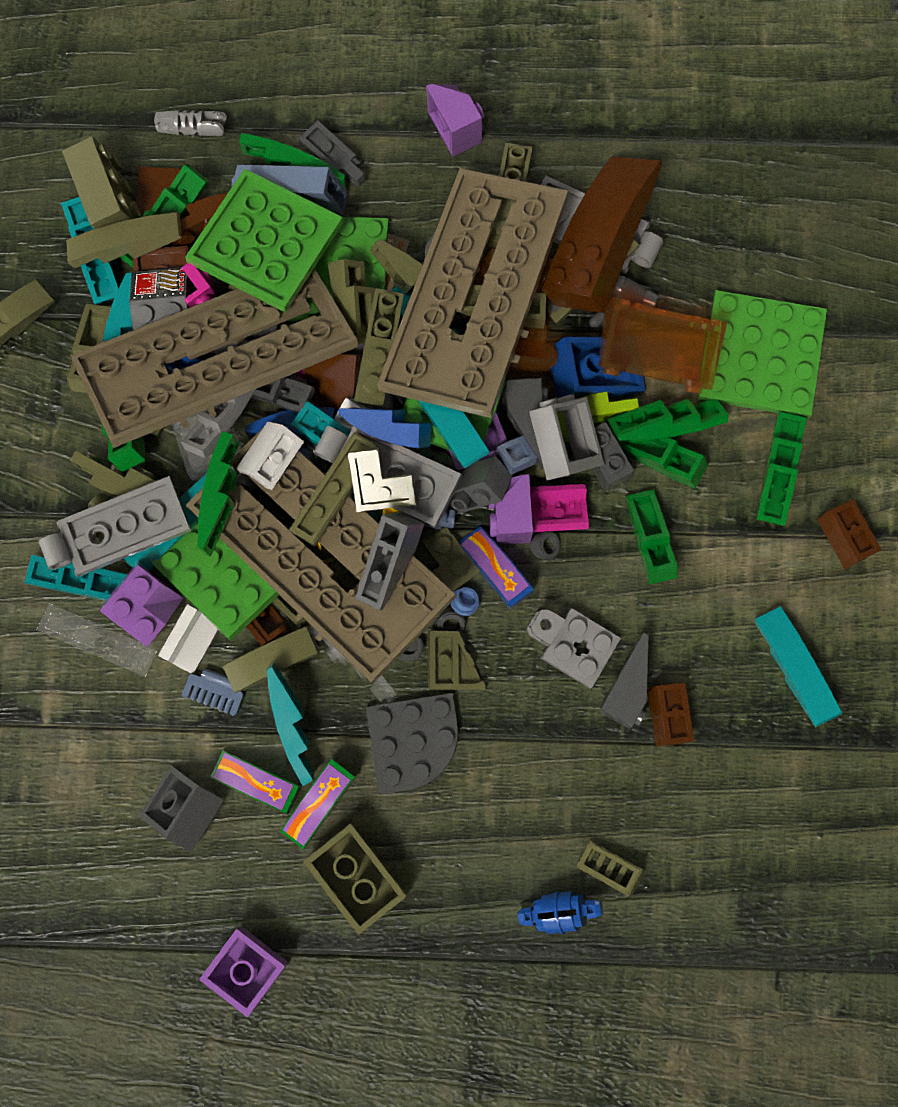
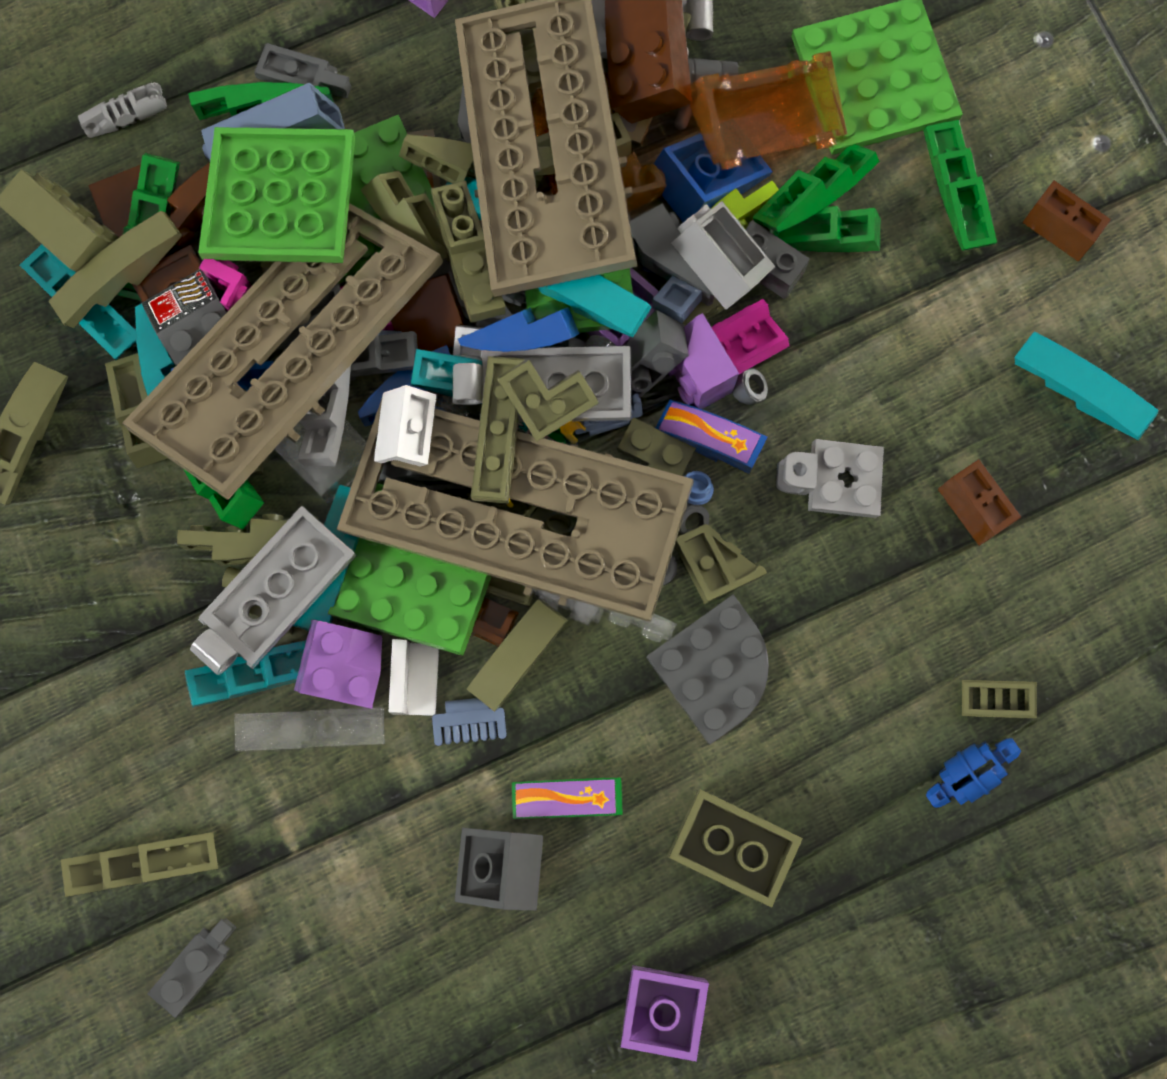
camera: 30 degrees left, 0 degrees up
green slope [198,431,240,557] -> none
teal slope [267,662,315,786] -> none
slope [280,759,357,849] -> none
dark grey slope [355,512,424,610] -> none
dark grey slope [599,632,649,729] -> none
green slope [626,490,678,585] -> none

